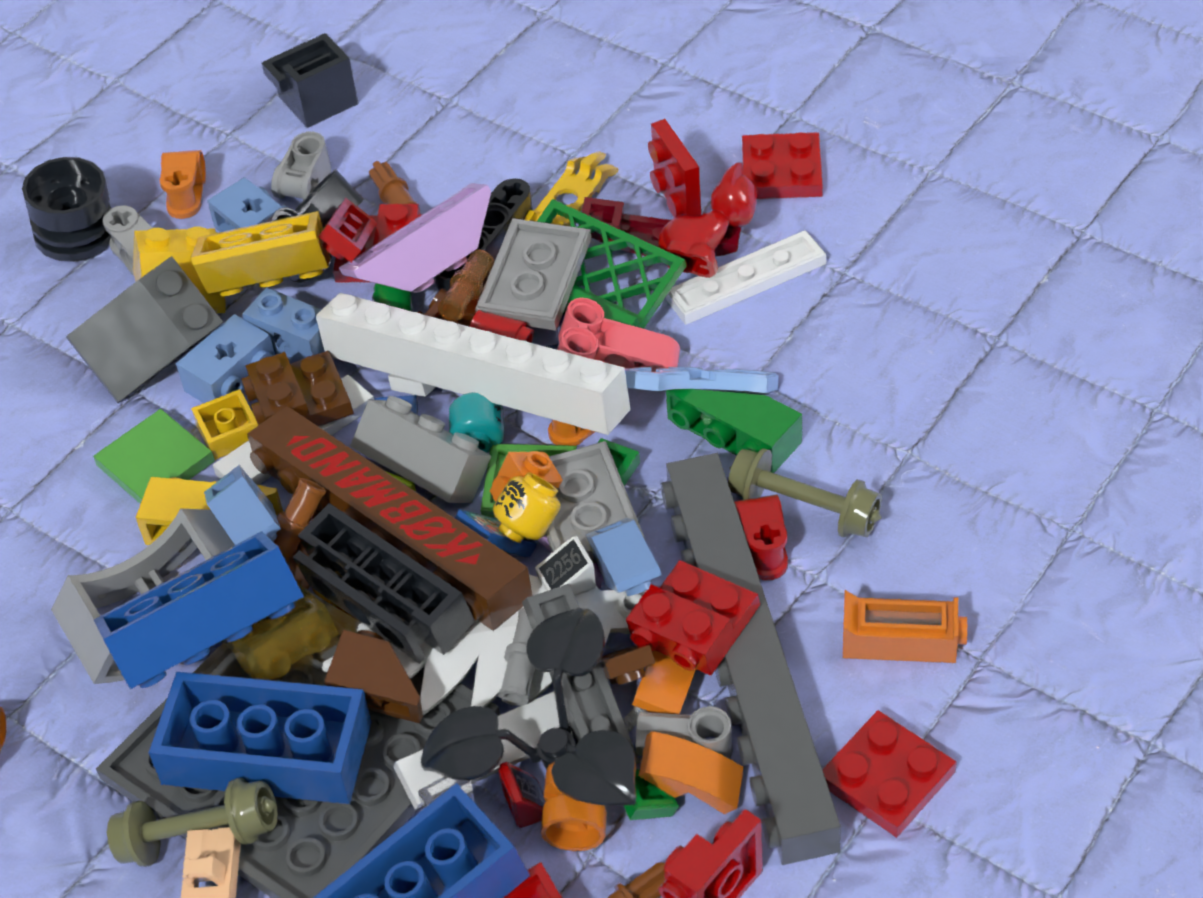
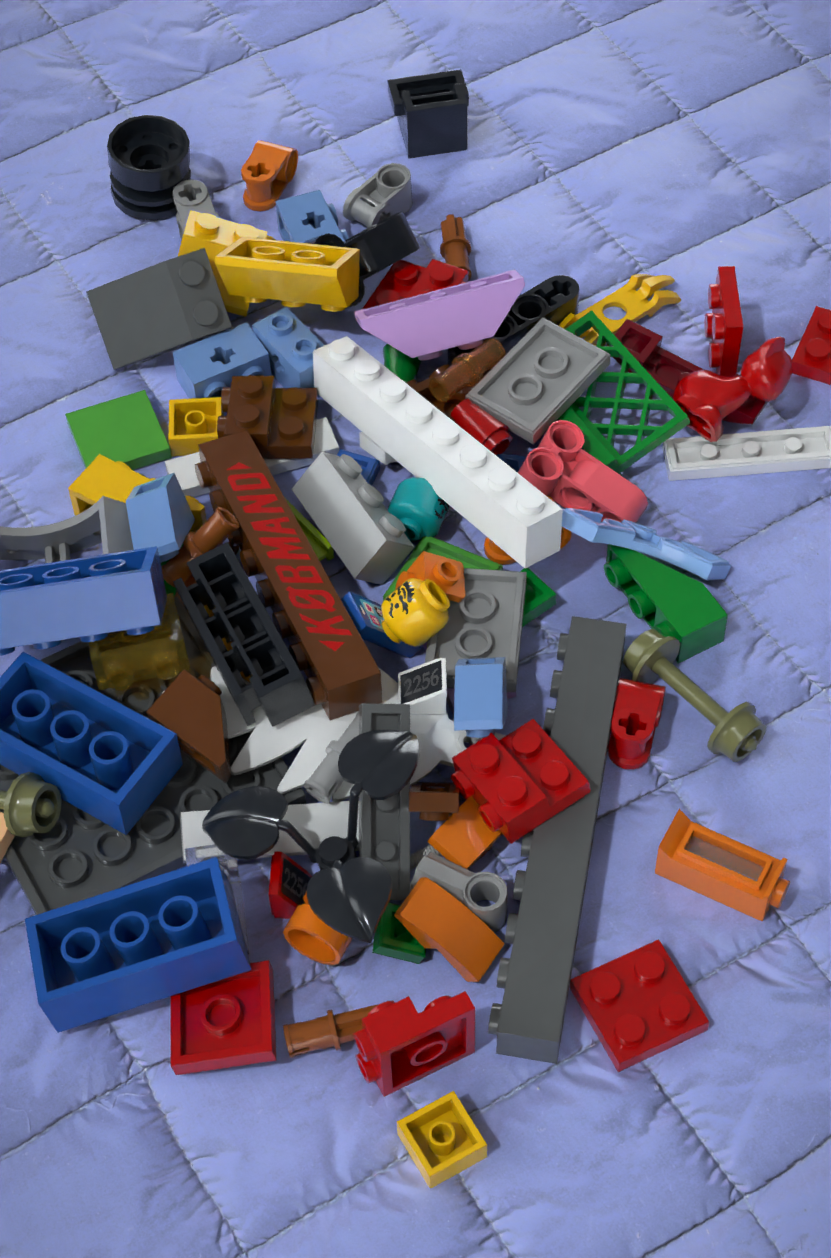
camera: 20 degrees right, 5 degrees up
red plate [318,198,377,263] -> none

